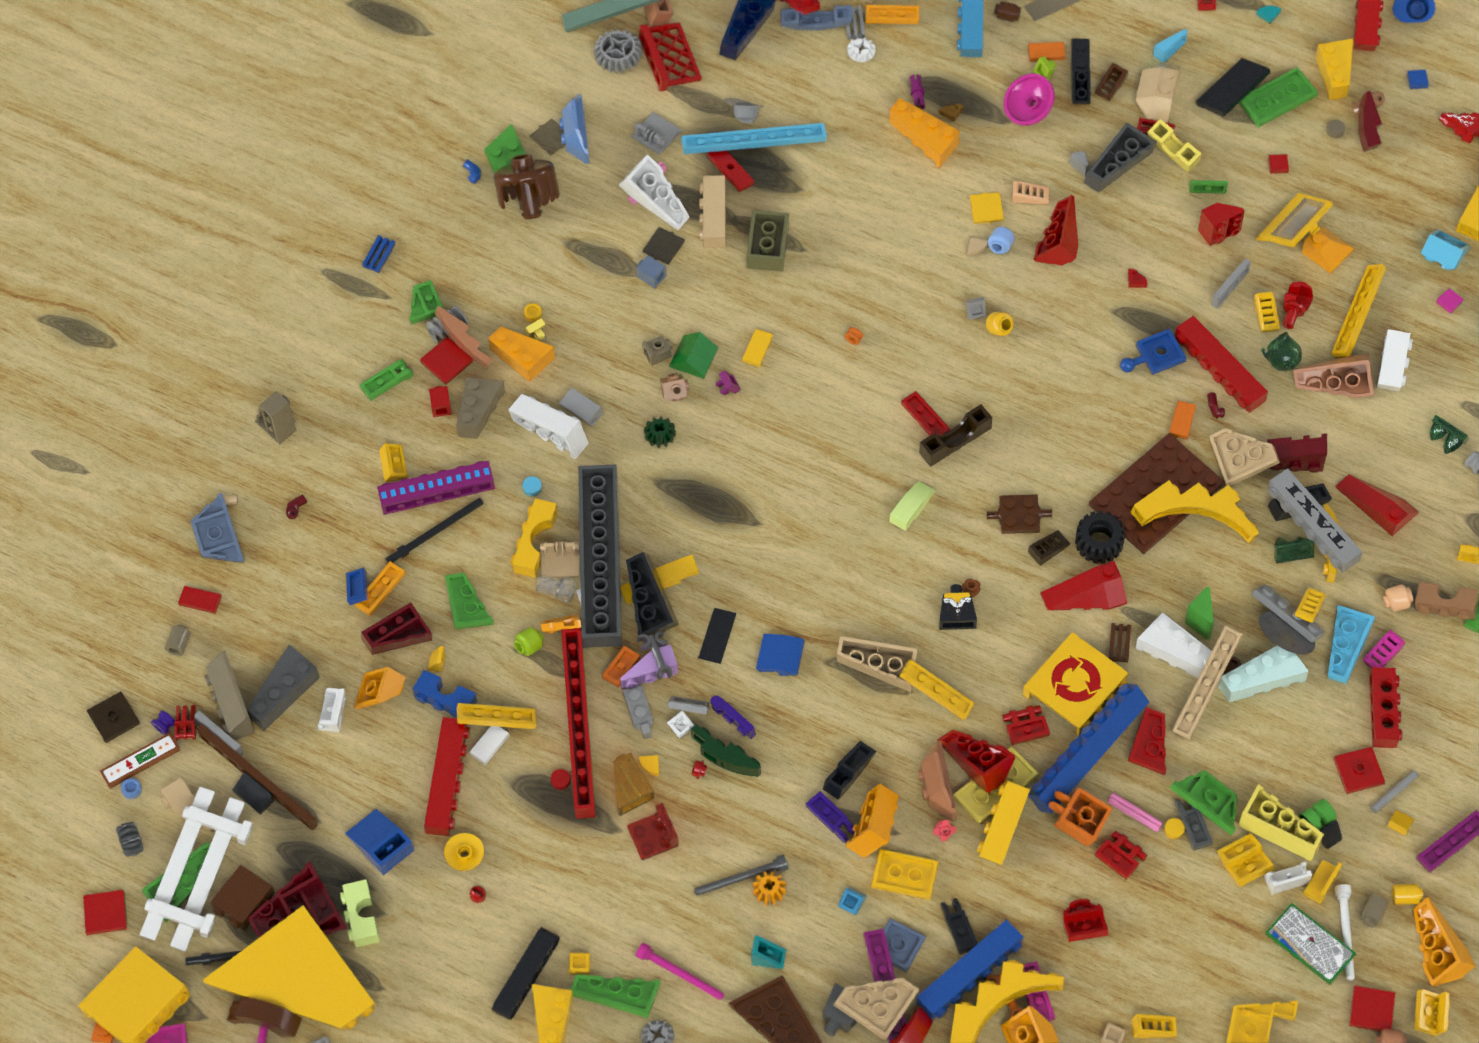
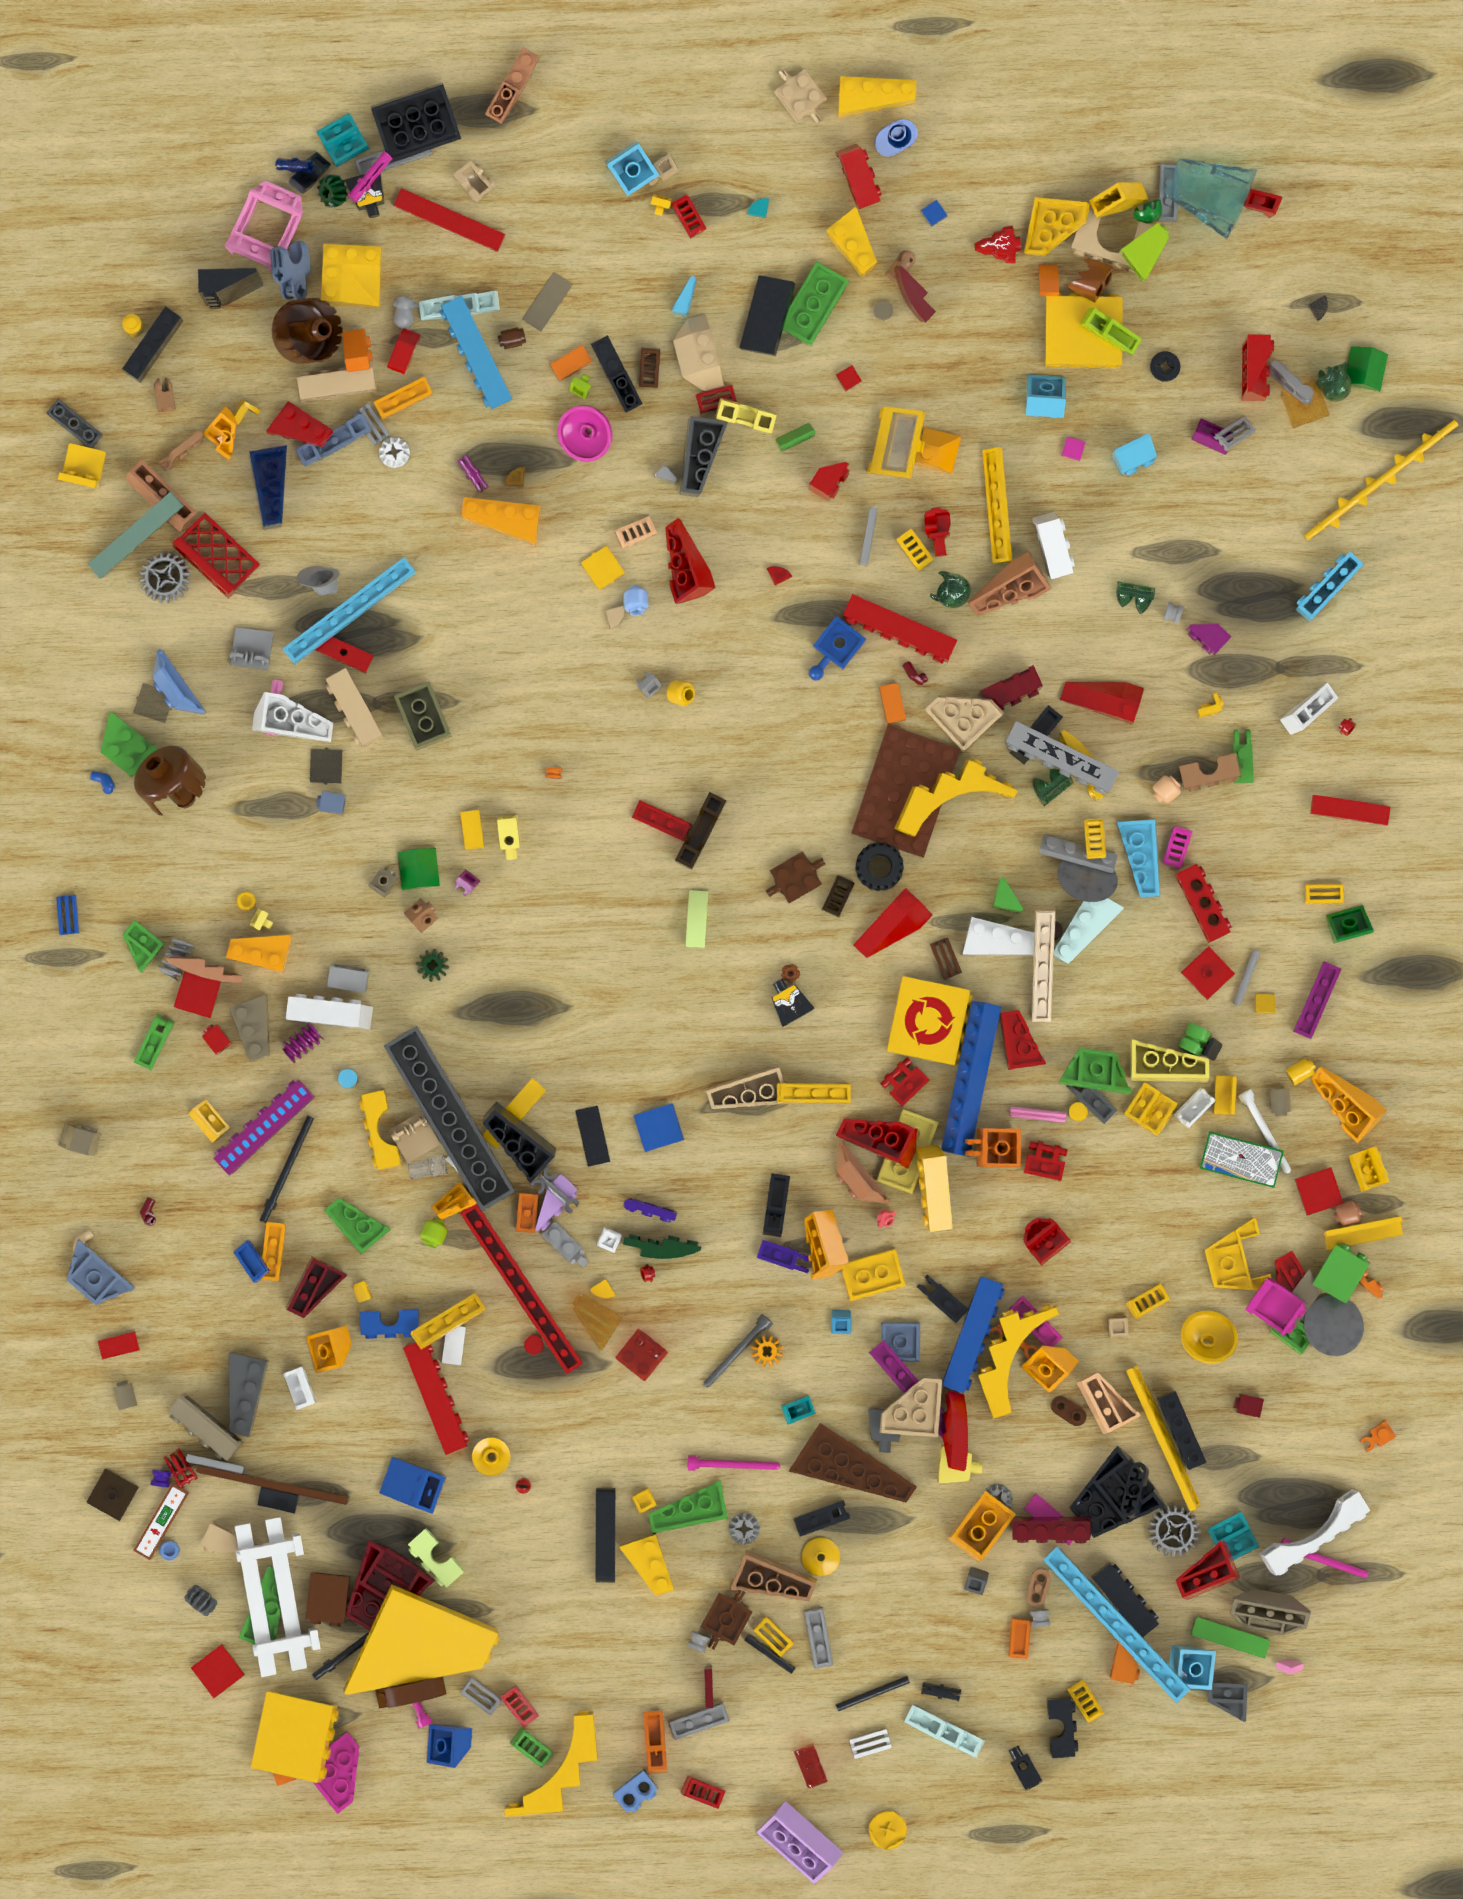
camera: 30 degrees left, 25 degrees up
light grey tile [668,696,710,714] -> none
none -> magenta piece [282,1022,324,1063]
none -> light yellow torso [497,815,520,860]

